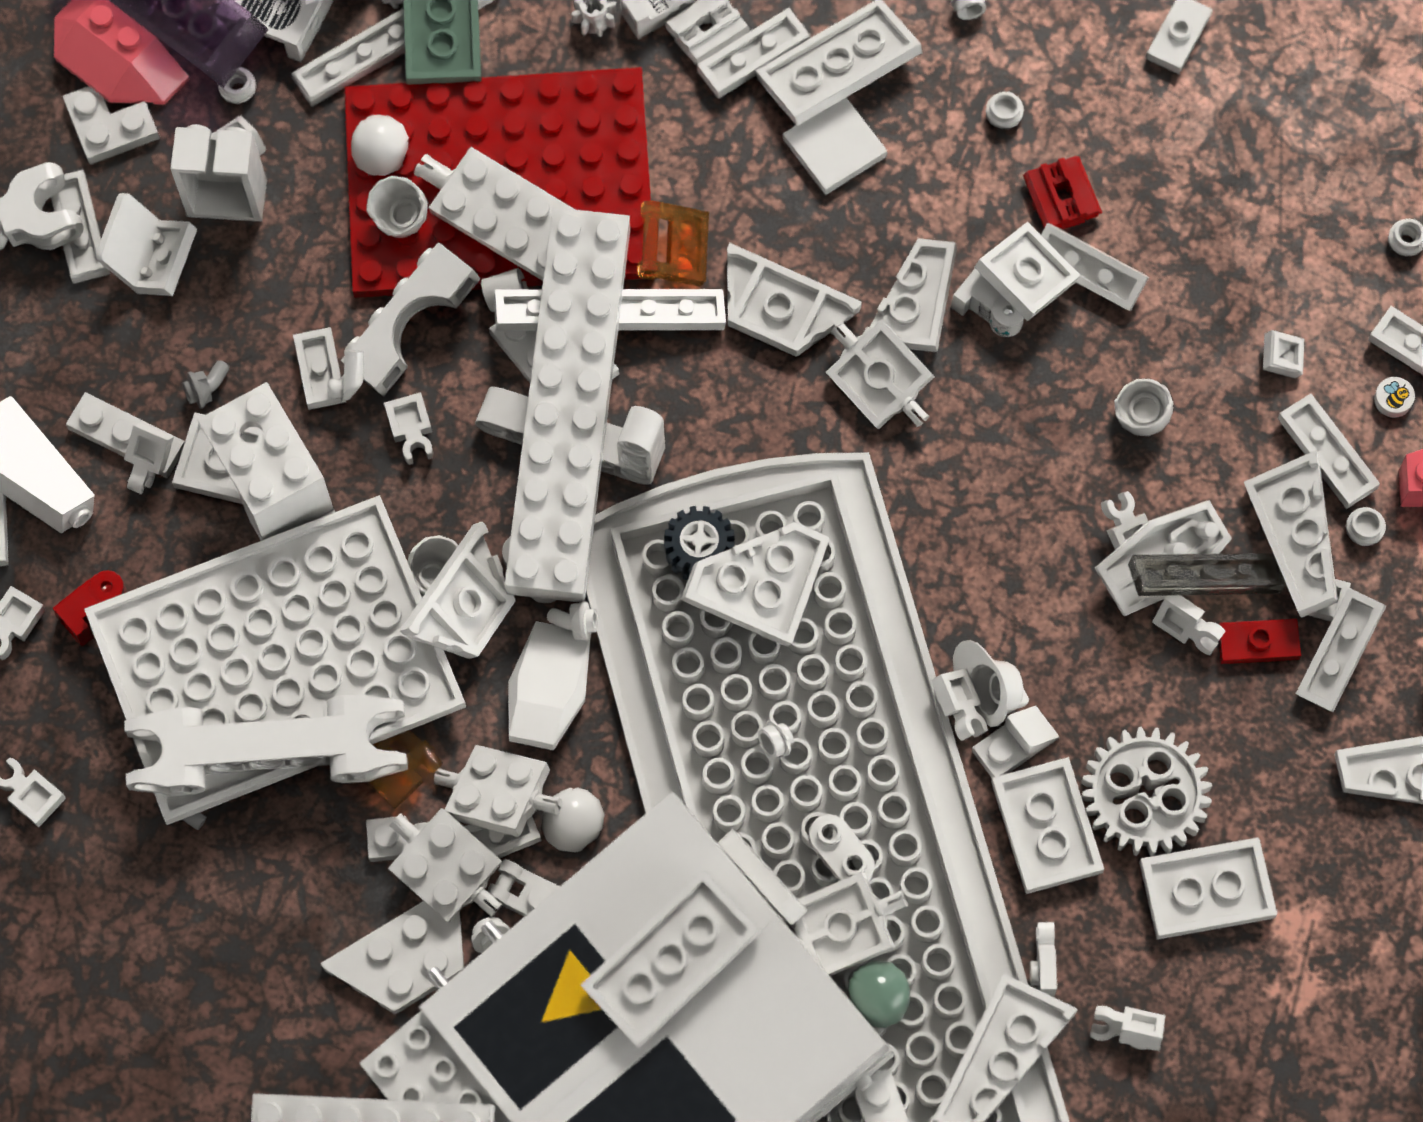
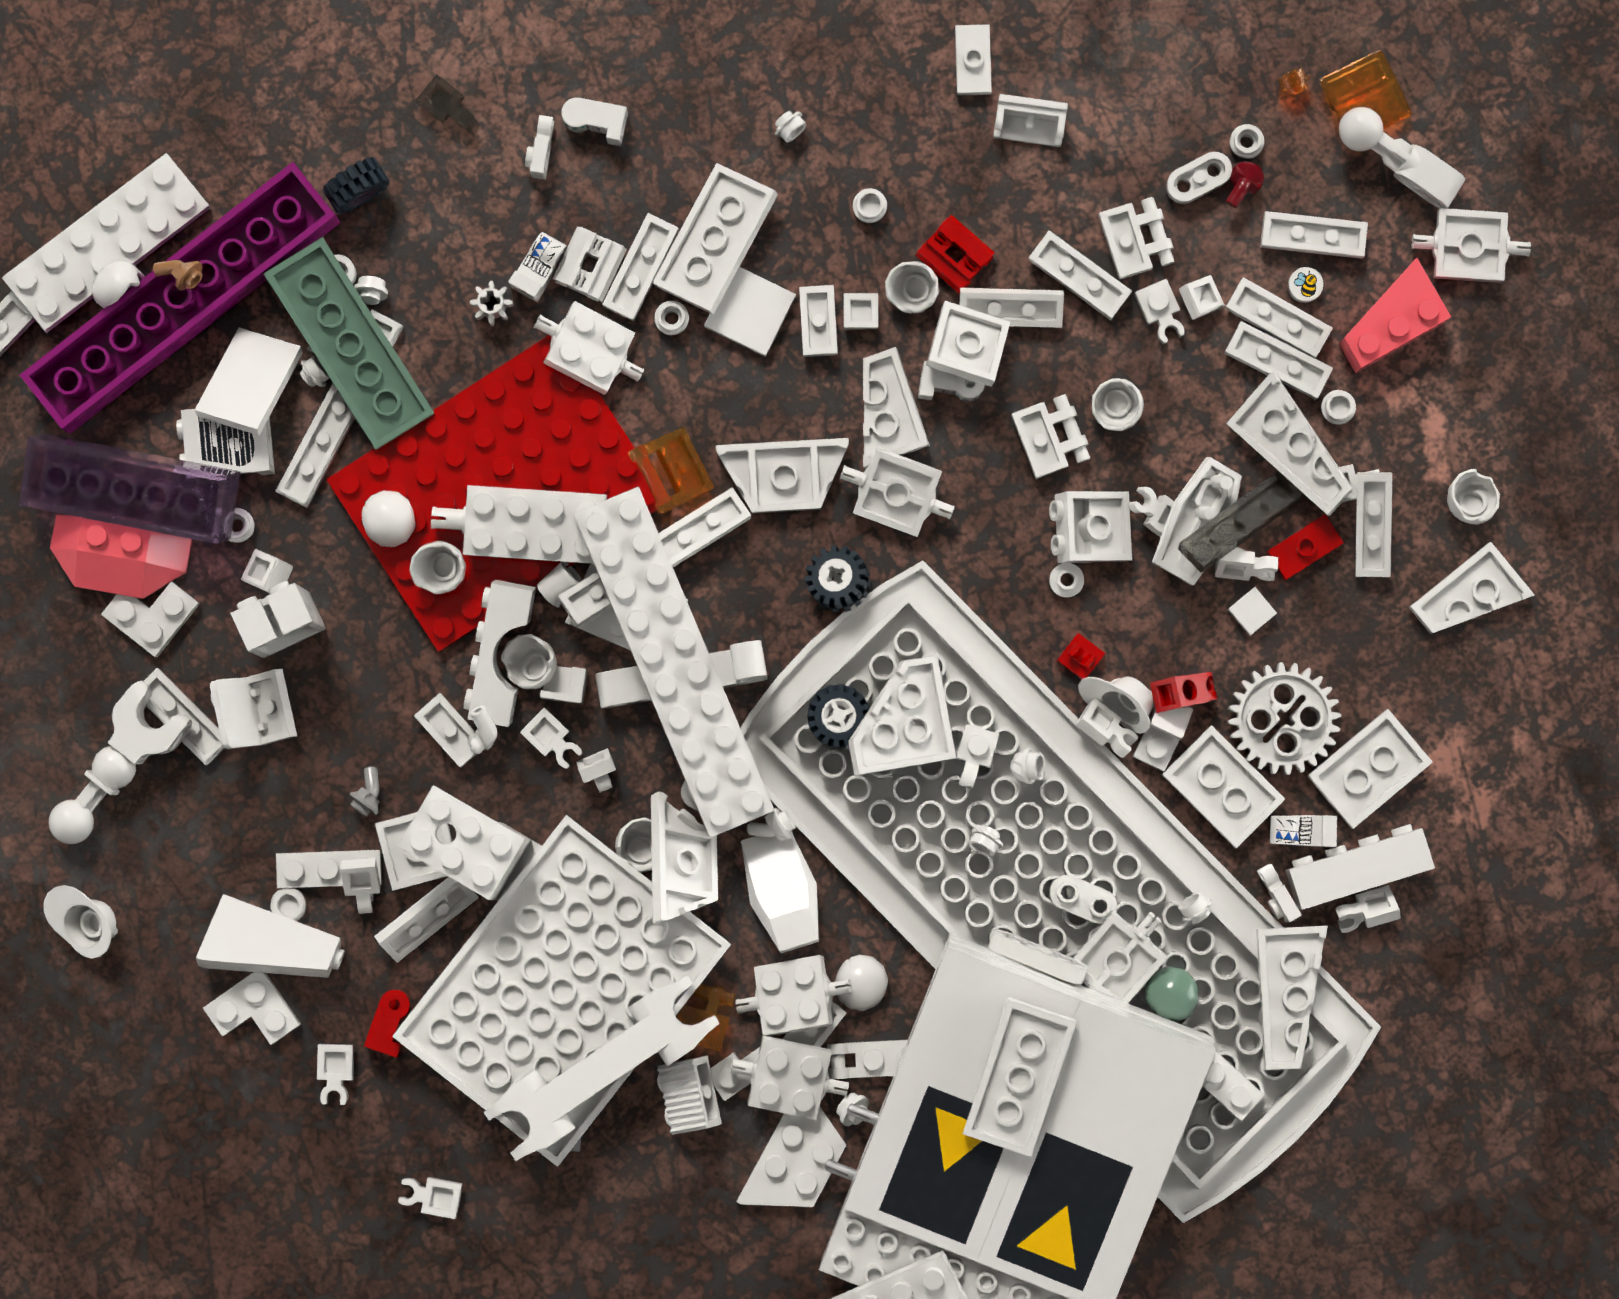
camera: 30 degrees left, 15 degrees up
none -> white tile [271,888,307,921]
none -> white plate [374,877,479,963]
none -> white hair [501,634,557,690]
none -> white plate [534,301,644,395]
none -> white panel [540,666,588,705]
none -> white tile [576,748,616,793]
none -> white plate [655,301,689,335]
none -> white brick [657,1055,722,1135]
none -> white plate [799,285,838,357]
none -> black wheel [805,545,871,613]
none -> white plate [844,293,878,330]
none -> white hair [885,261,939,313]
none -> white plate [956,724,999,789]
none -> white hinge [993,94,1068,147]
none -> white plate [1010,749,1045,784]
none -> white plate [1011,394,1090,479]
none -> white plate [1028,231,1132,320]
none -> white plate [1049,491,1132,563]
none -> white plate [1049,563,1084,598]
none -> red tile [1056,633,1105,680]
none -> white plate [1098,197,1175,280]
none -> white plate [1134,278,1184,345]
none -> red leg [1150,672,1218,713]
none -> white plate [1166,152,1232,204]
none -> white plate [1178,892,1212,924]
none -> dark red plate [1225,161,1264,209]
none -> white plate [1225,277,1333,358]
none -> white tile [1227,587,1277,636]
none -> white leg [1270,815,1337,848]
none -> white brick [1285,824,1435,910]

